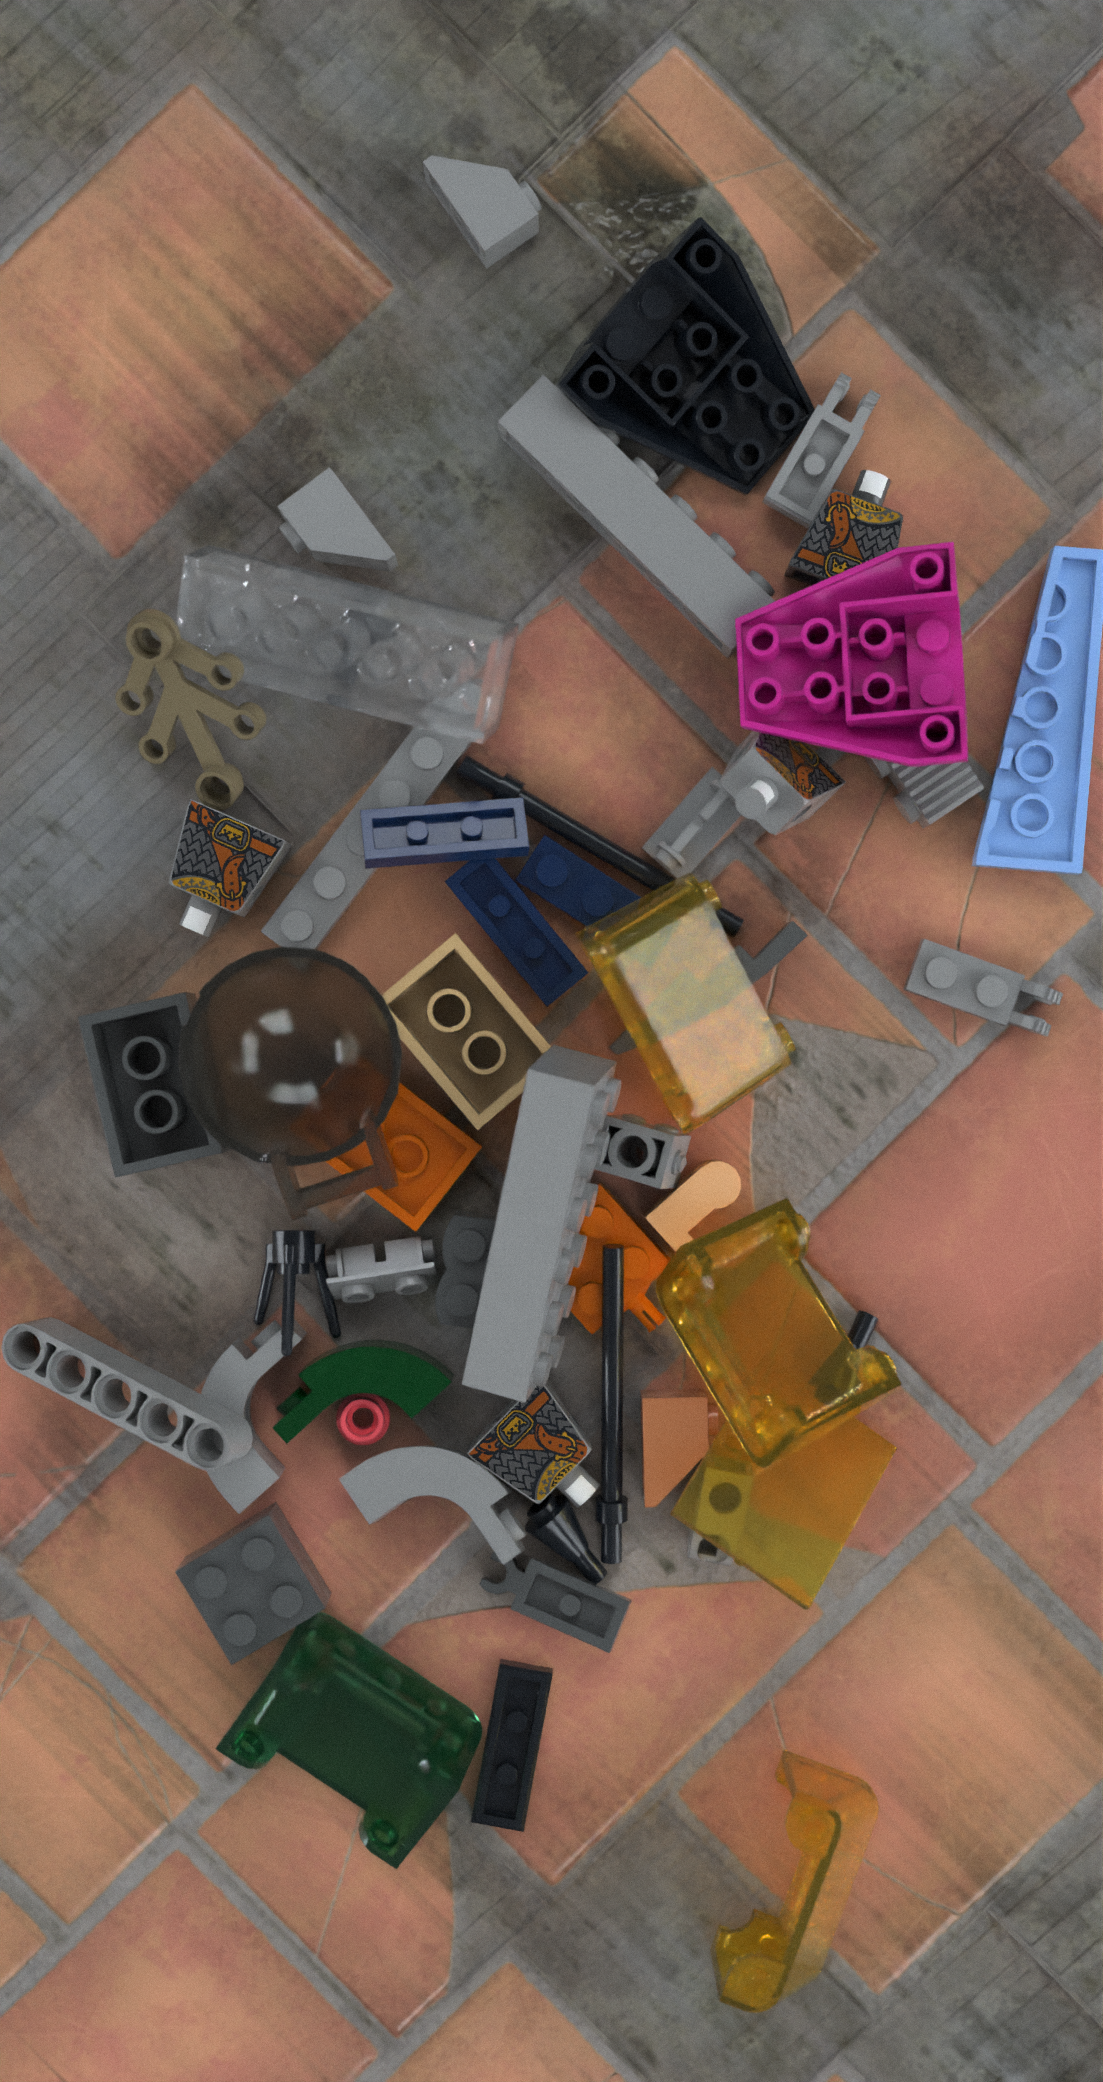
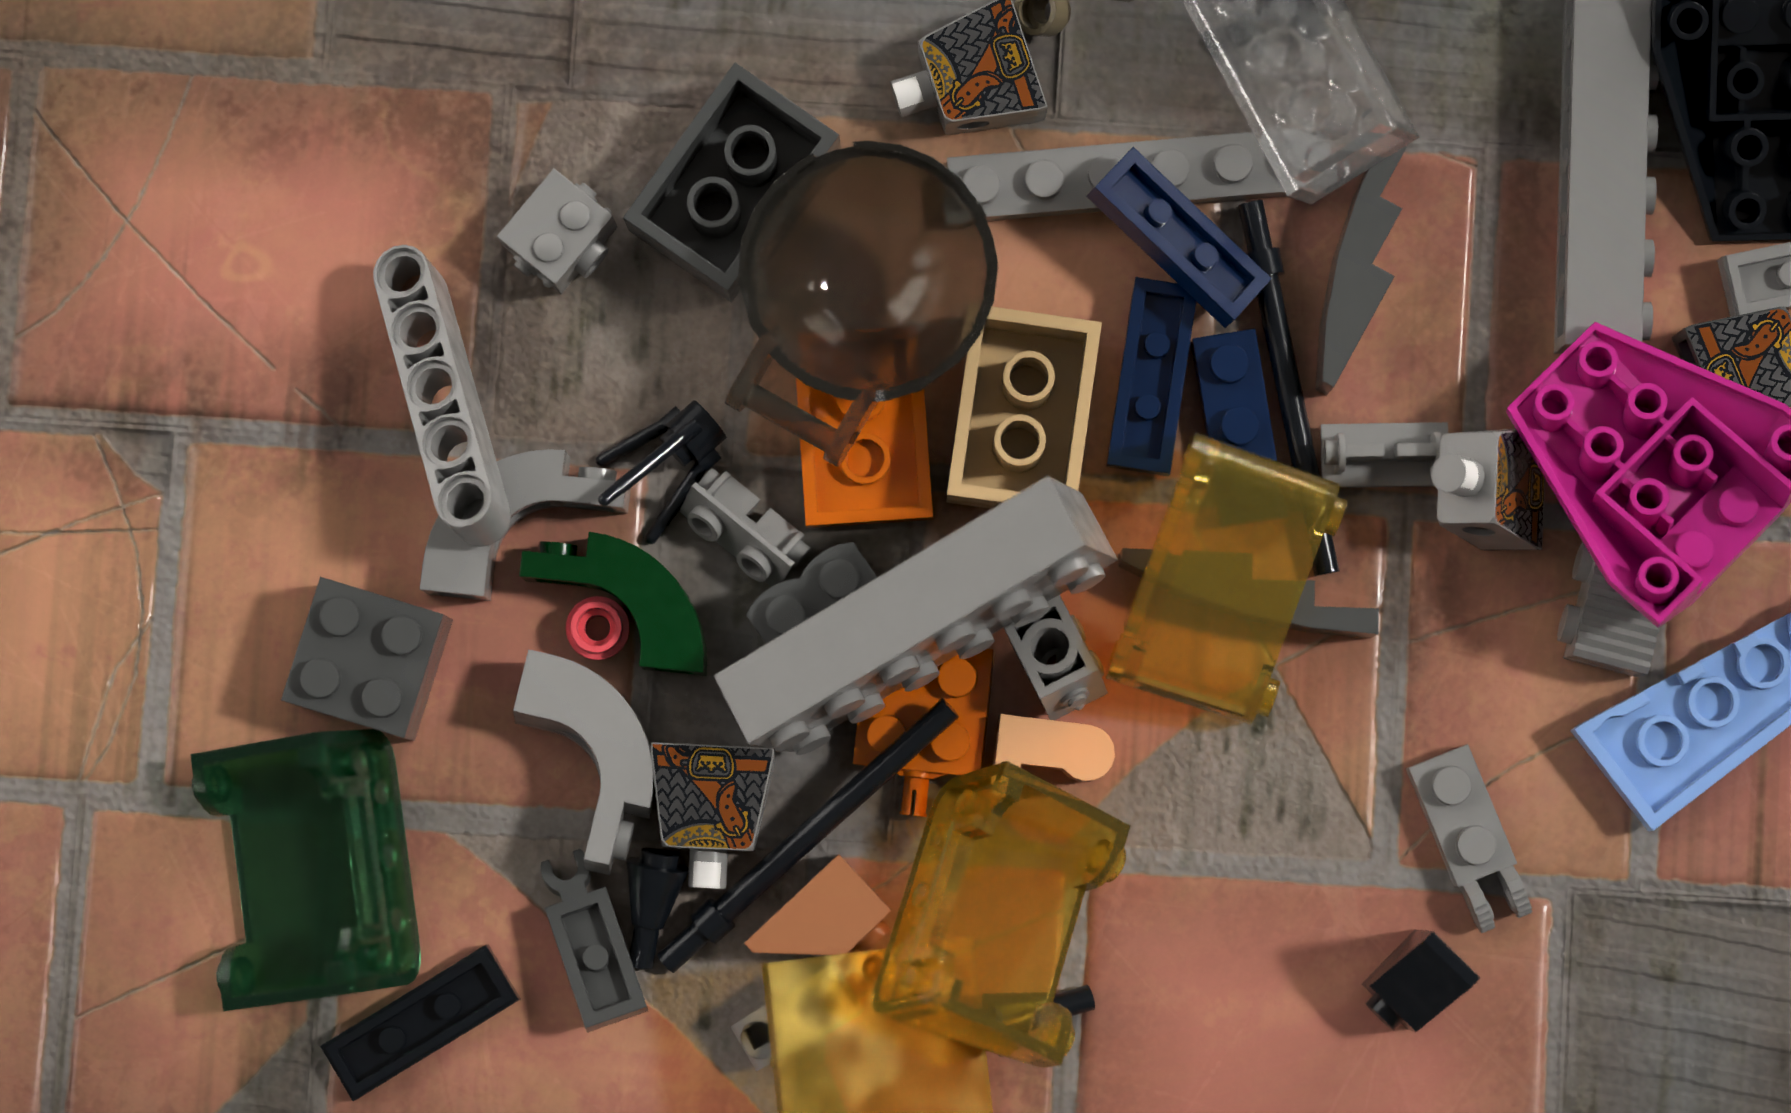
camera: 50 degrees right, 5 degrees down
none -> light grey head [497,168,617,294]
none -> dark grey slope [1316,129,1410,396]
none -> black slope [1362,929,1480,1032]

